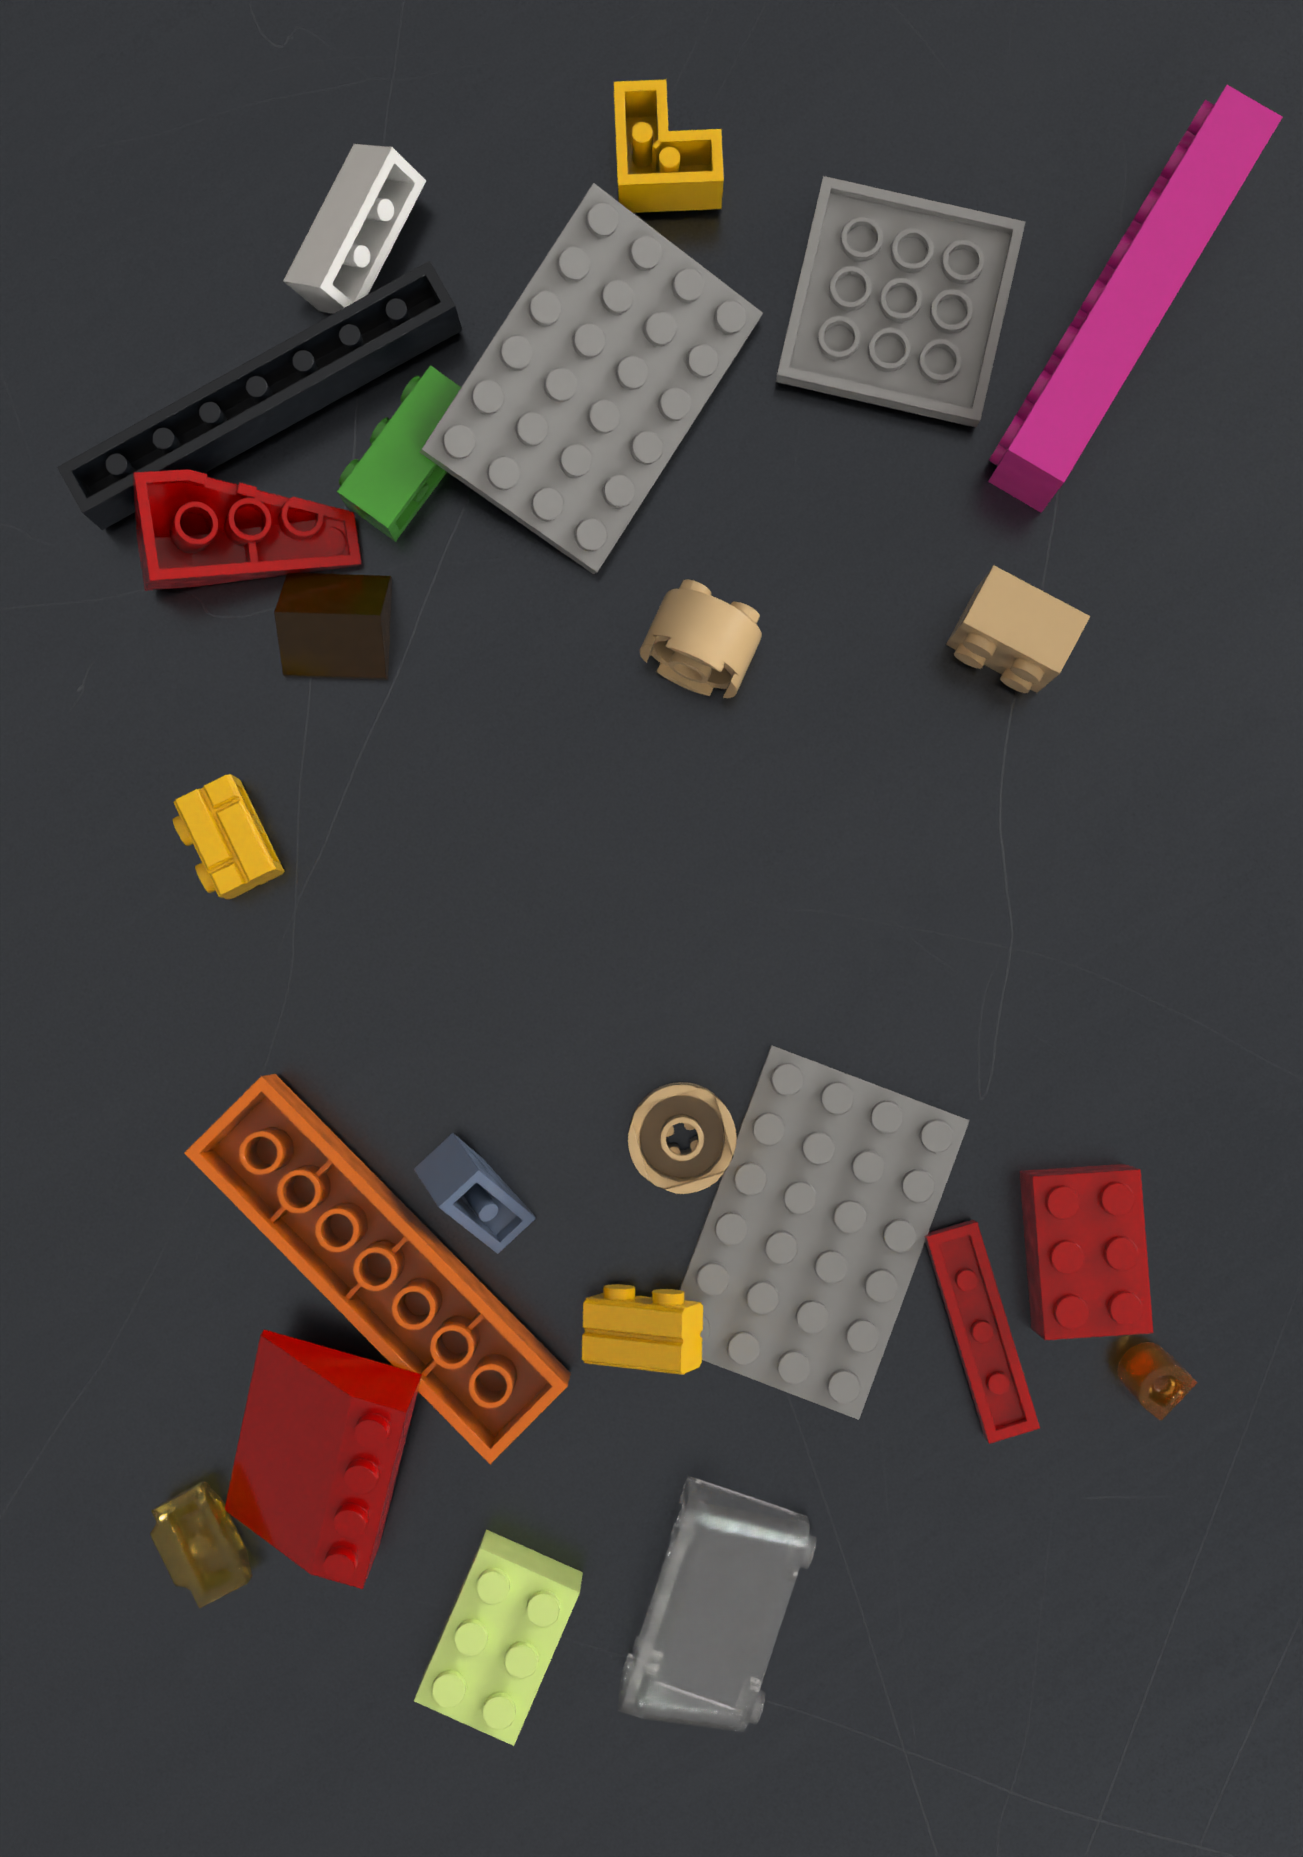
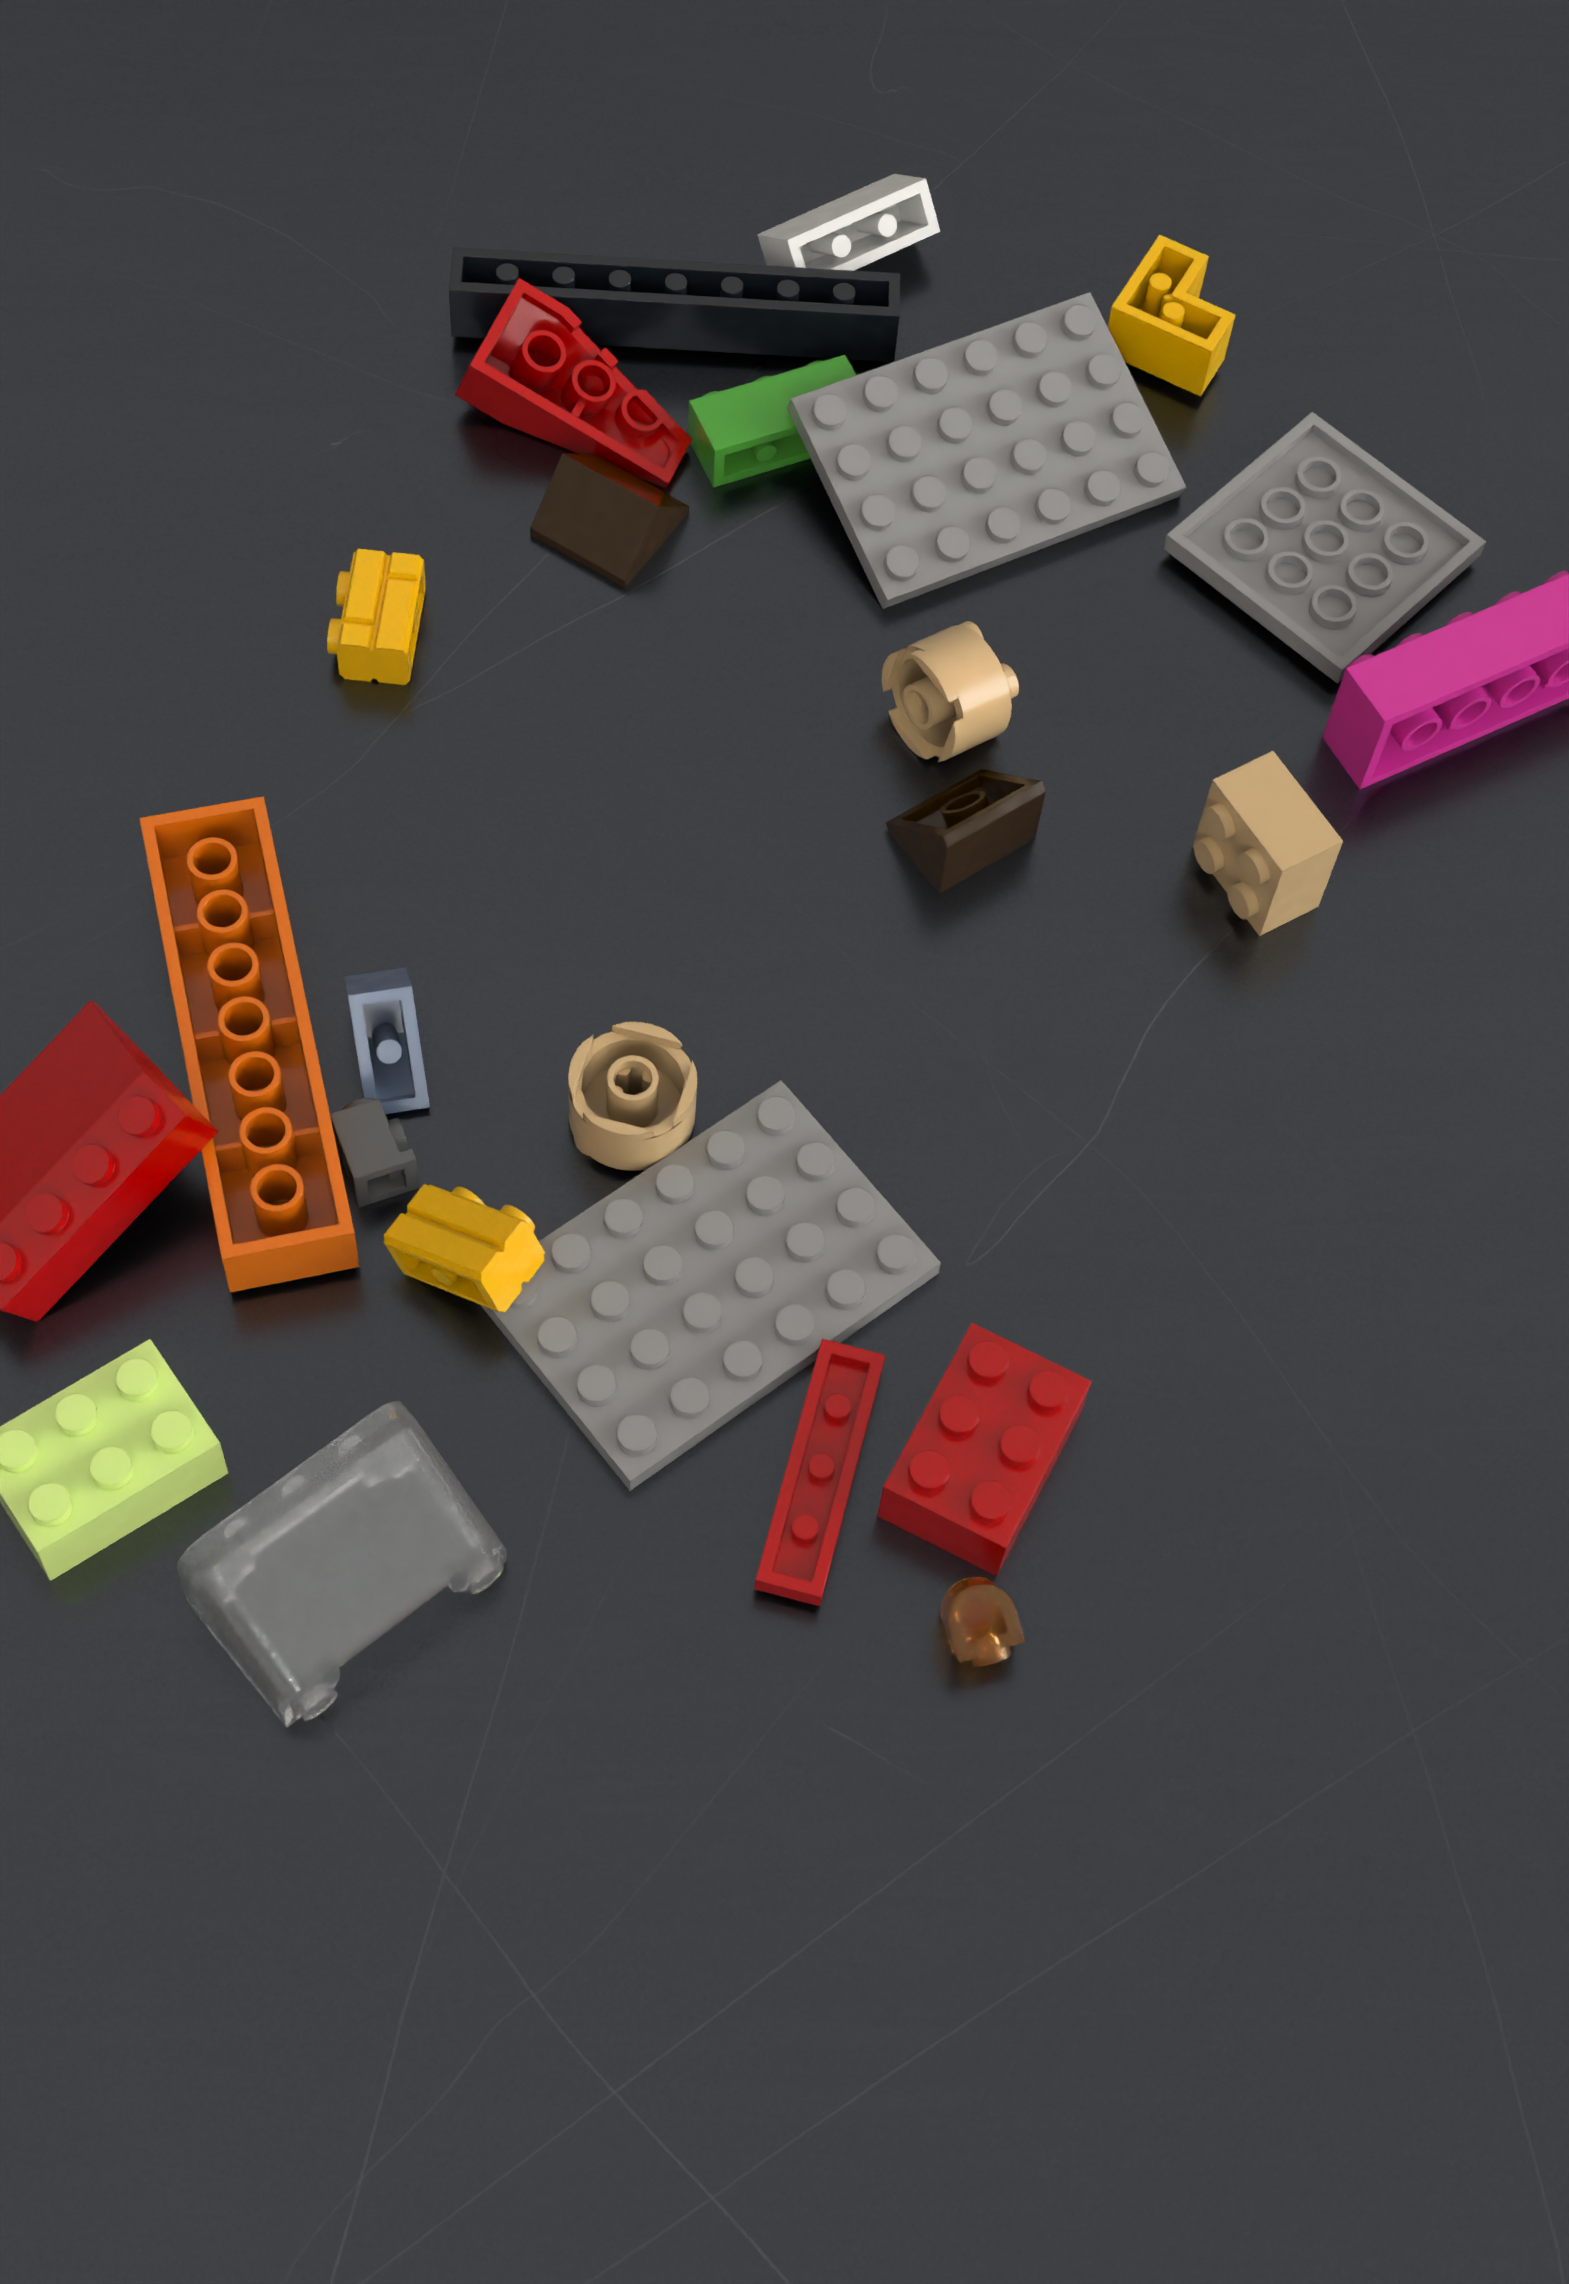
camera: 20 degrees right, 25 degrees down
none -> dark grey brick [330,1098,419,1208]
none -> dark brown slope [886,769,1046,894]

